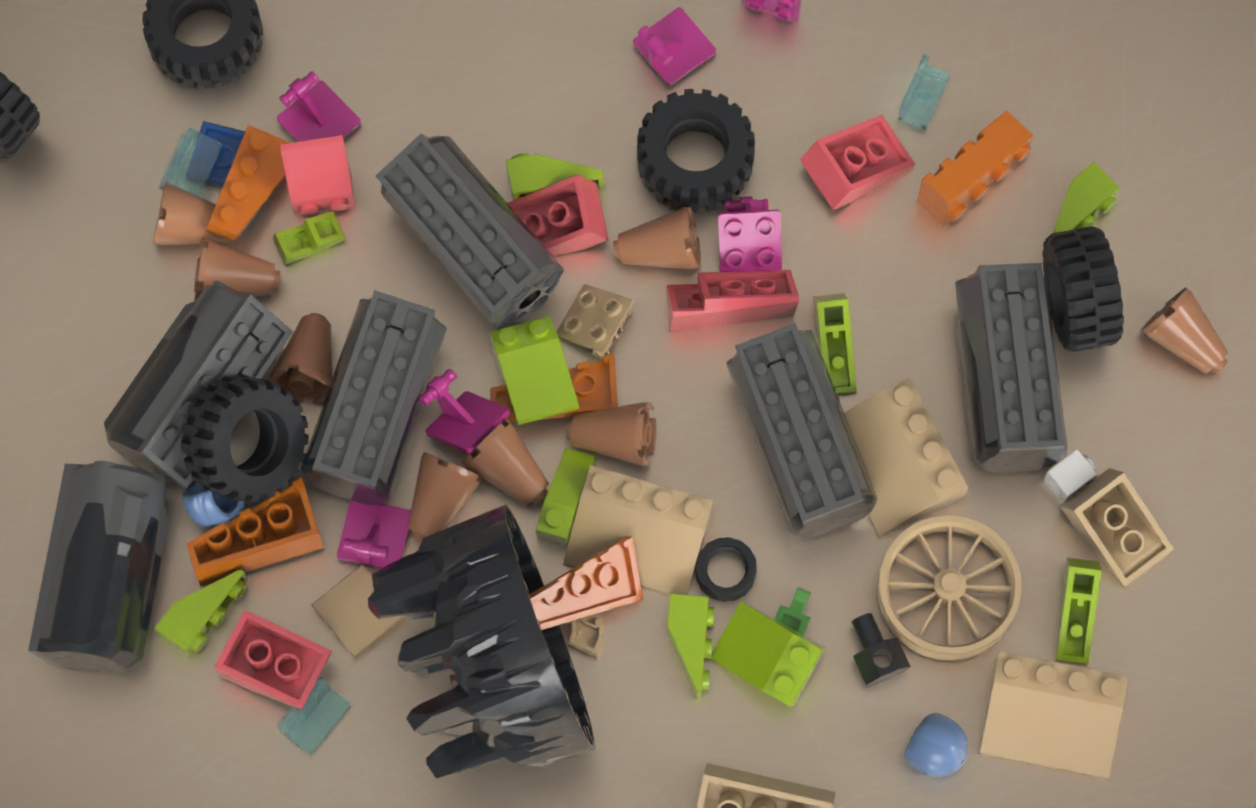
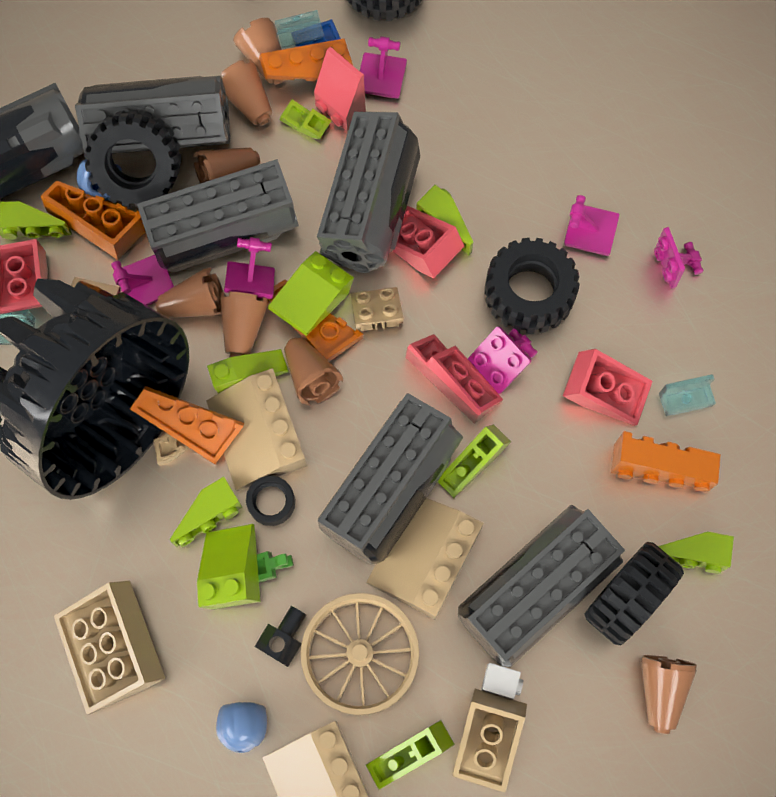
camera: 55 degrees right, 0 degrees up
nougat cone [613,207,701,269] -> none

